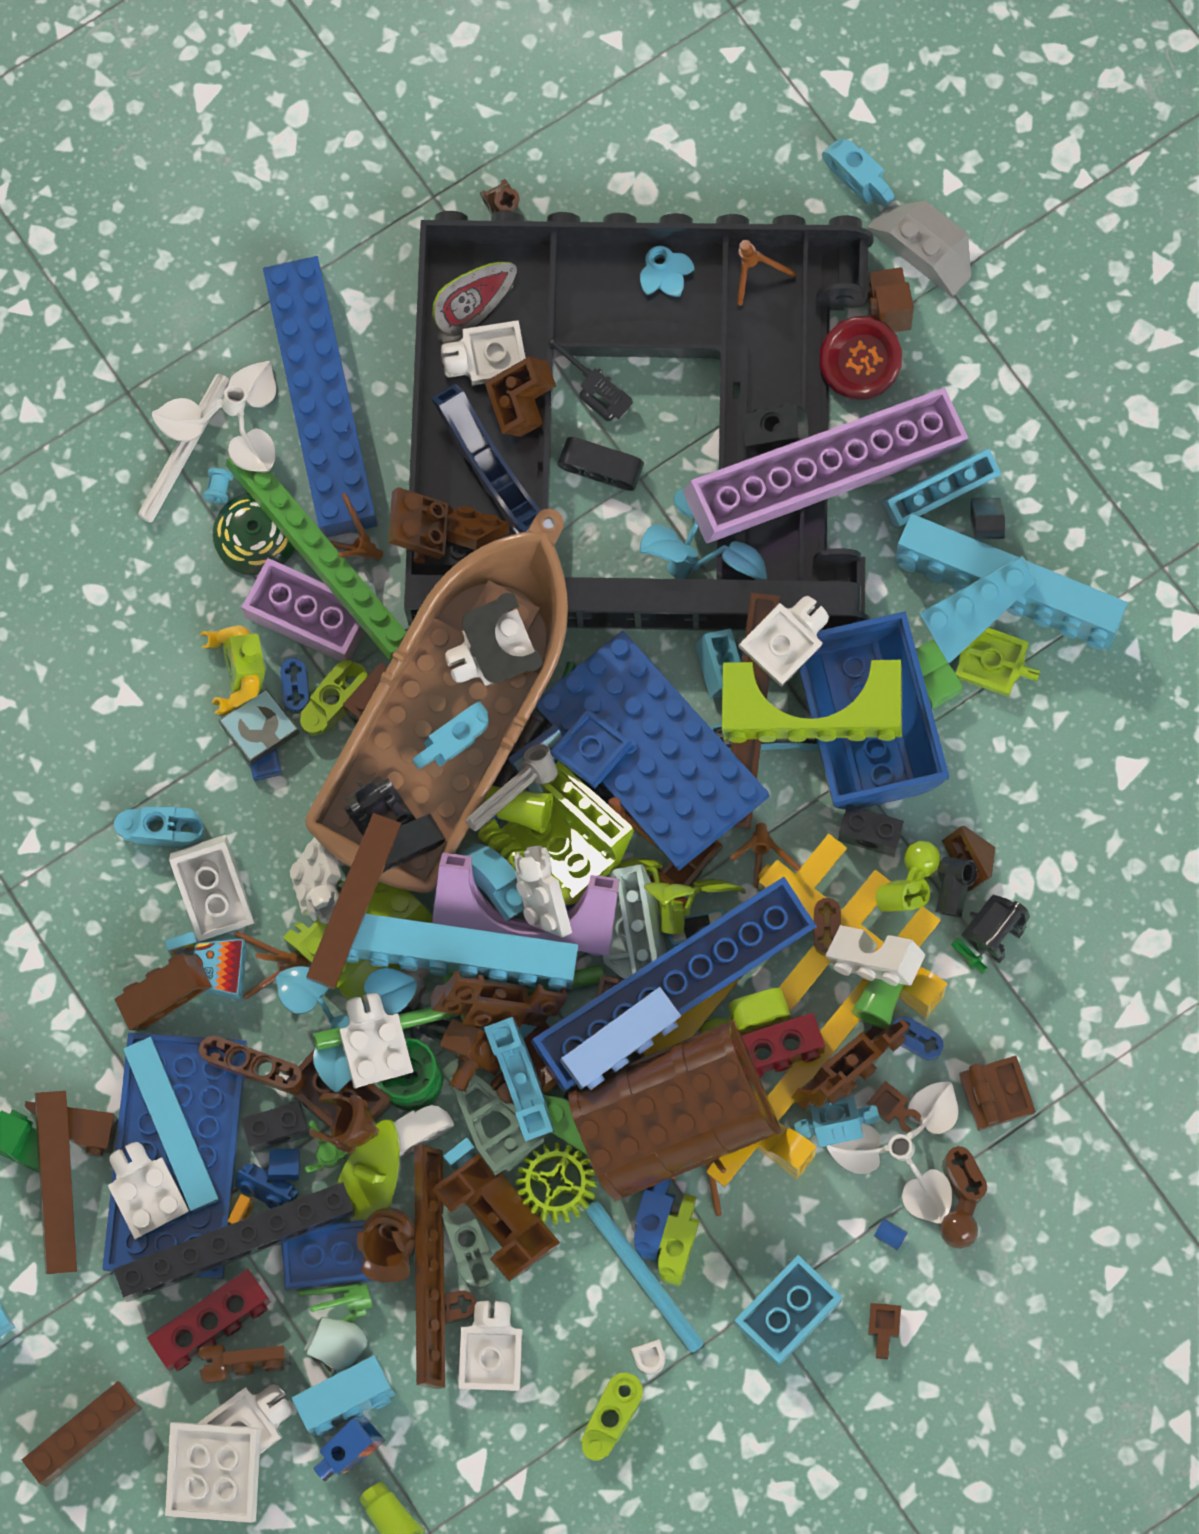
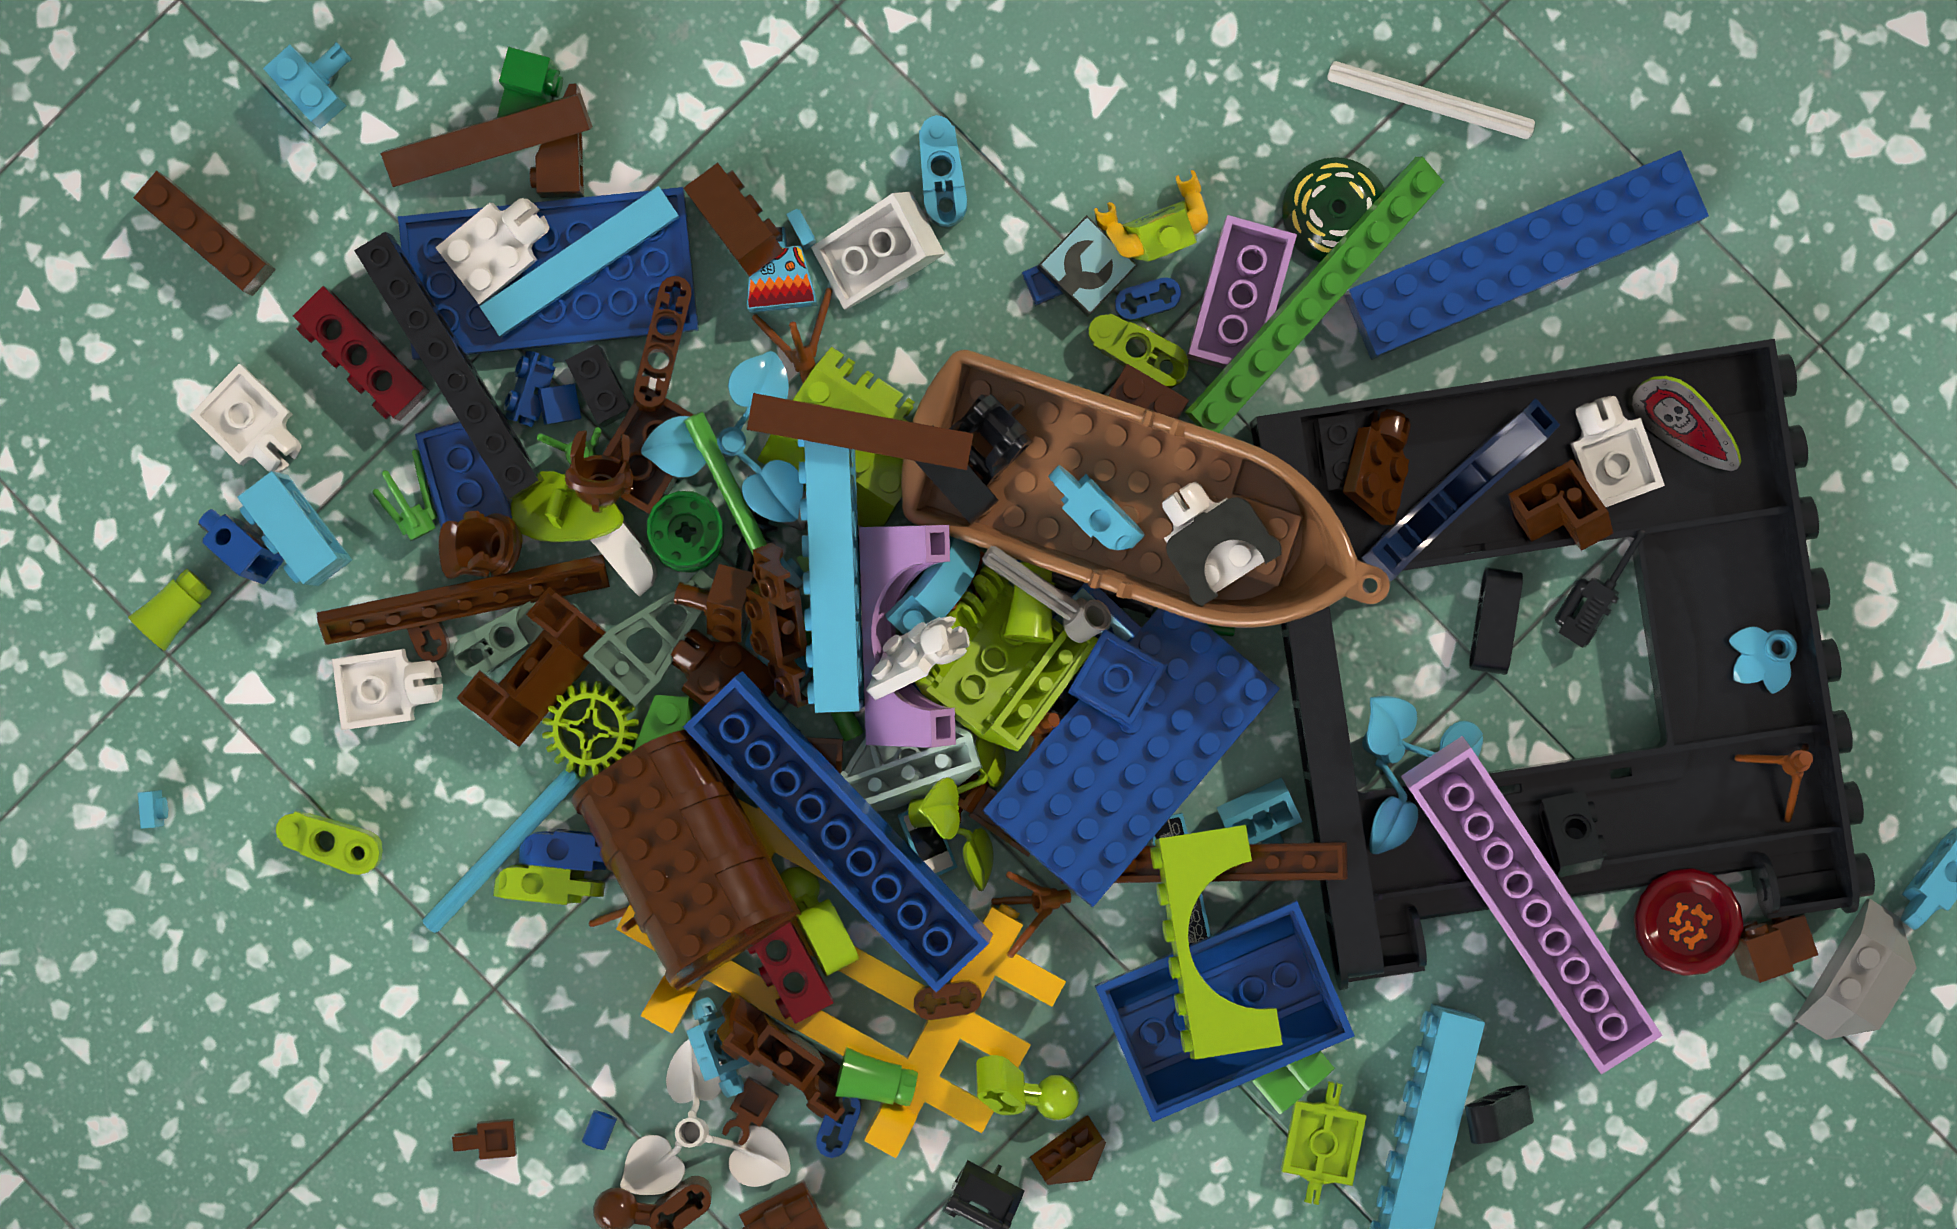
camera: 70 degrees right, 15 degrees up
white plant [152,361,276,473] -> none
white plate [165,1422,261,1523] -> none
reddish brown plate [198,1345,291,1383] -> none
medium azure bush [203,468,233,504] -> none
light orange tile [228,1194,254,1224] -> none
white plate [289,837,341,924] -> none
light aqua piece [303,1317,368,1374] -> none
dark orange plant [329,493,383,561] -> none
white plate [339,993,413,1088] -> none
reddish brown plate [388,487,448,563] -> none
medium azure plate [443,1138,476,1170] -> none
reddish brown connector [480,179,520,214] -> none
medium azure slope [484,1017,554,1141] -> none
light blue brick [559,987,681,1090] -> none
white tile [631,1339,666,1375] -> none
medium azure brick [734,1255,842,1368] -> none
white plate [739,596,829,687] -> none
white arch [825,925,925,986] -> none
black brick [838,805,904,857] -> none
medium azure brick [881,449,1002,526] -> none
medium azure wing [920,556,1037,664] -> none
black piece [935,857,977,917] -> none
green piece [951,938,988,974] -> none

